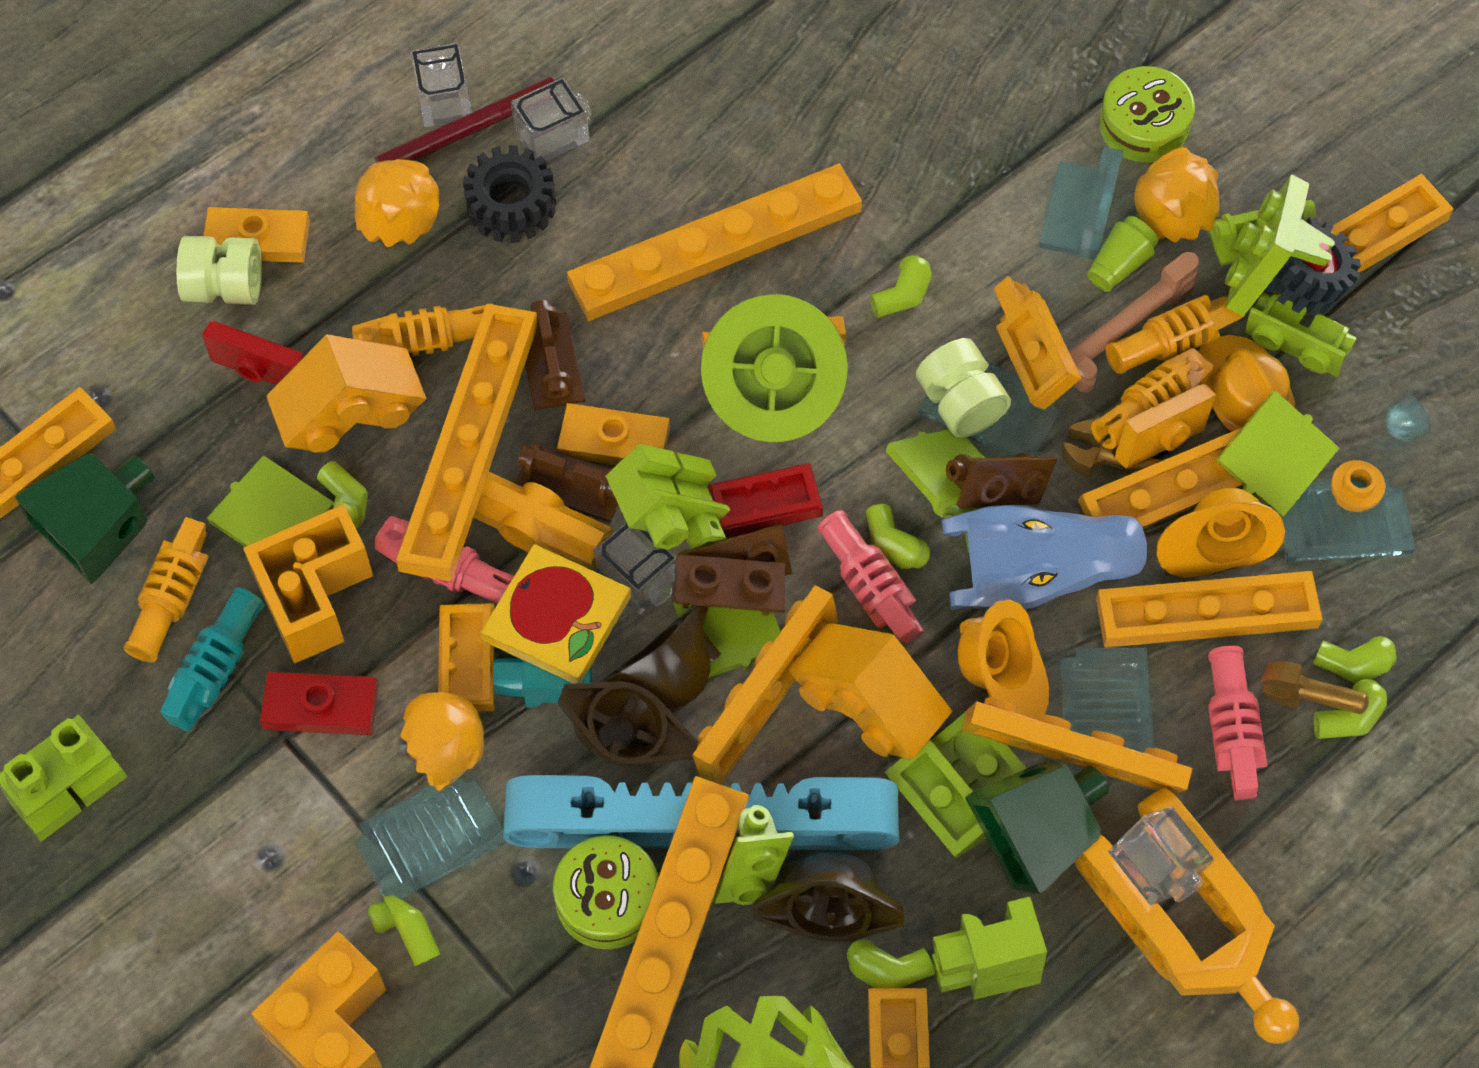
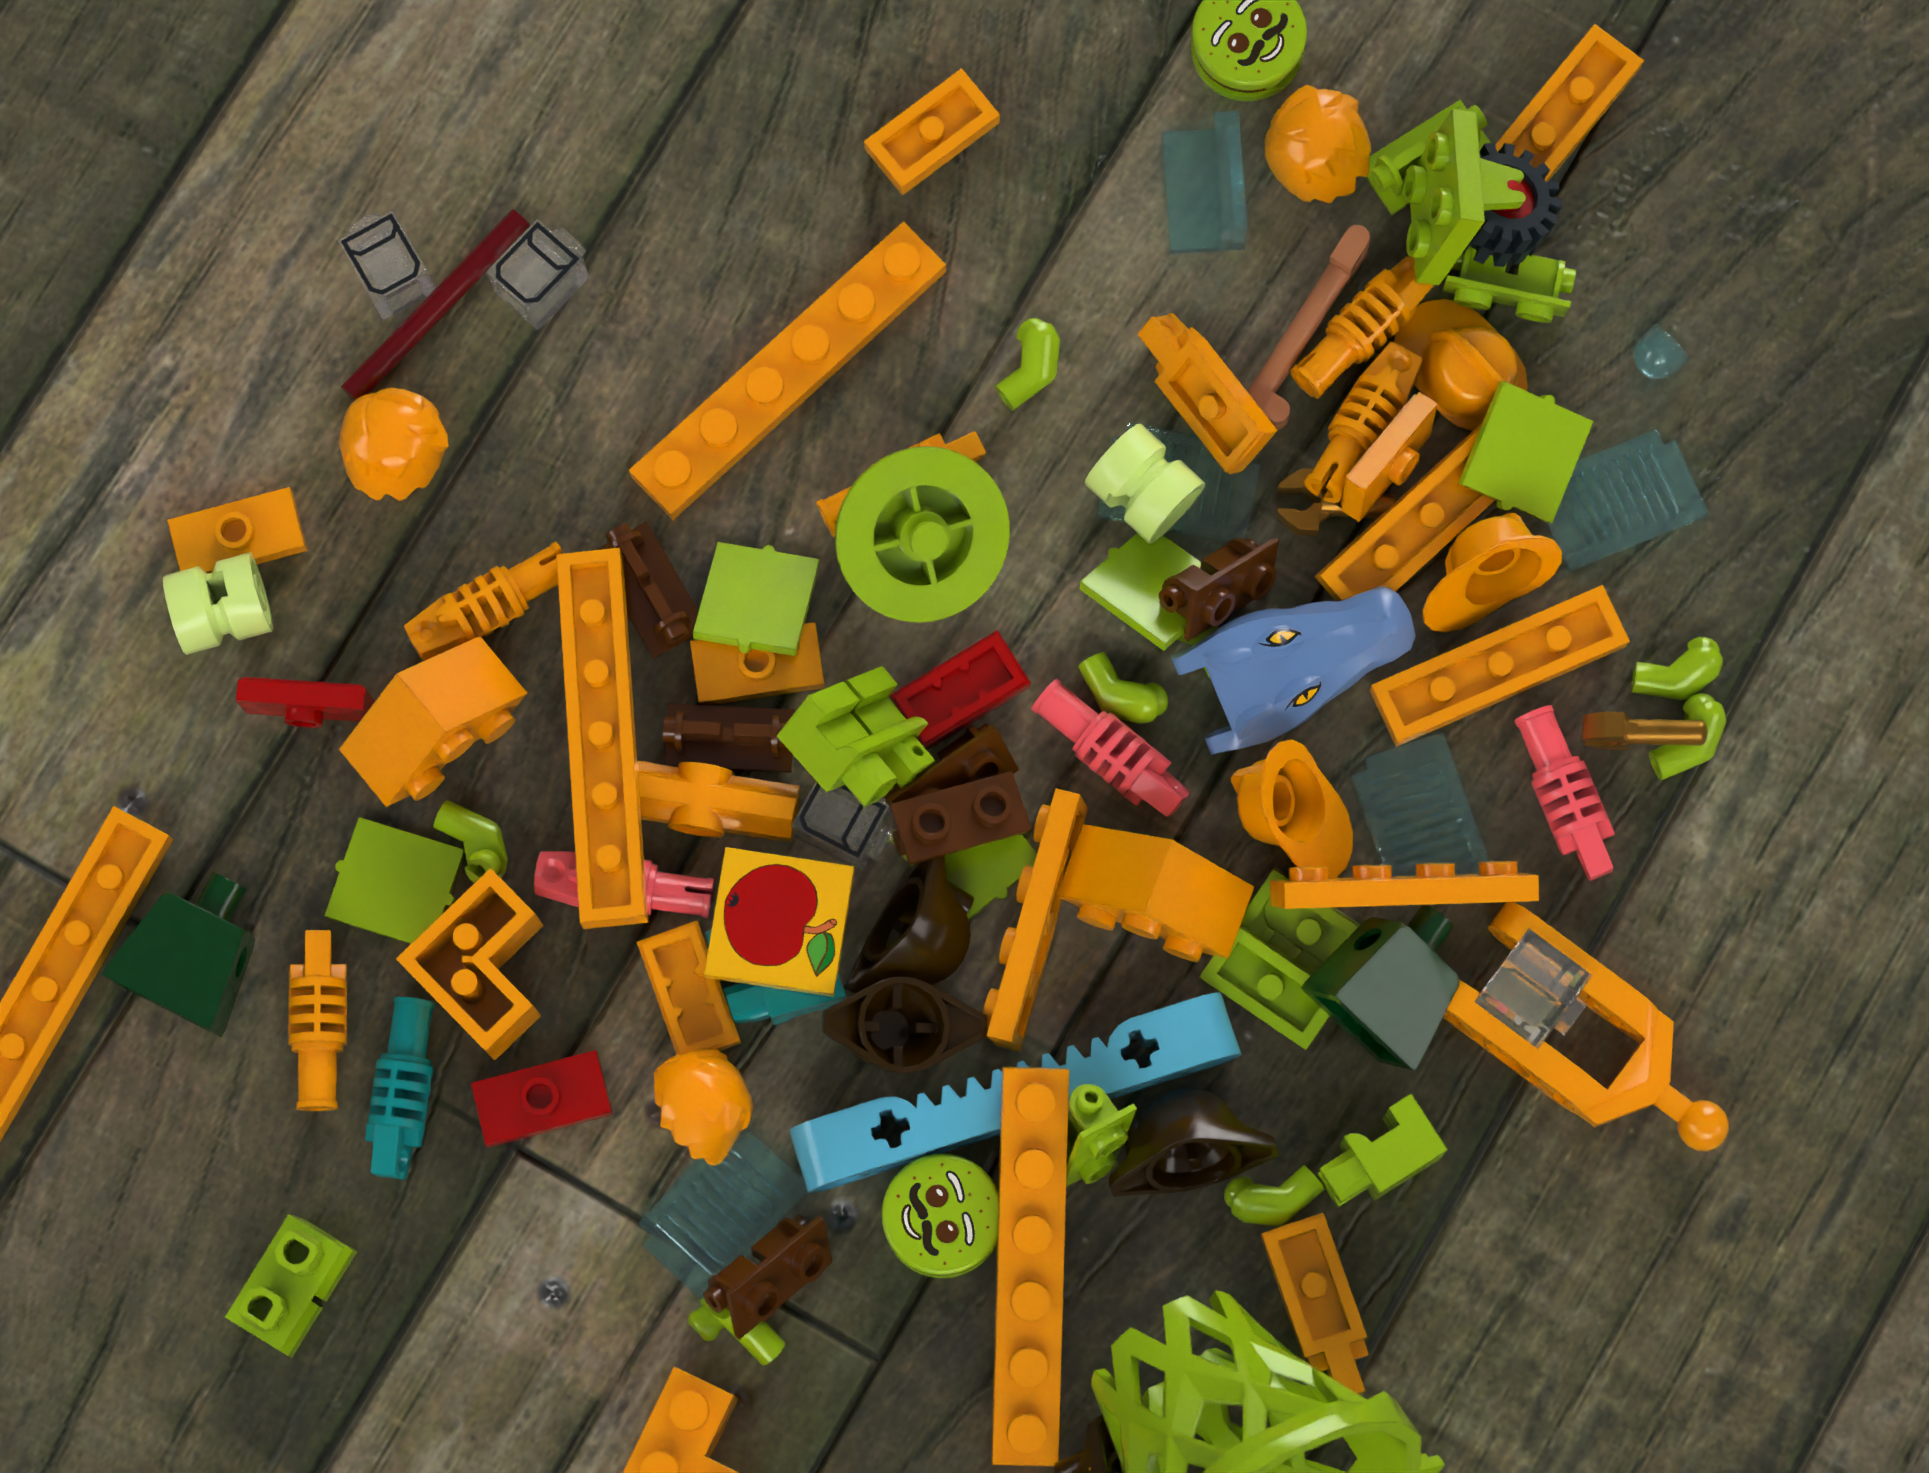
camera: 15 degrees left, 15 degrees up
black tyre [463,145,556,243] -> none
lime cone [1087,216,1159,292] -> none
light orange plate [1331,460,1386,512] -> none
none -> lime piece [693,542,820,656]
none -> reddish brown hinge [703,1215,833,1340]
none -> light orange plate [864,68,1000,196]

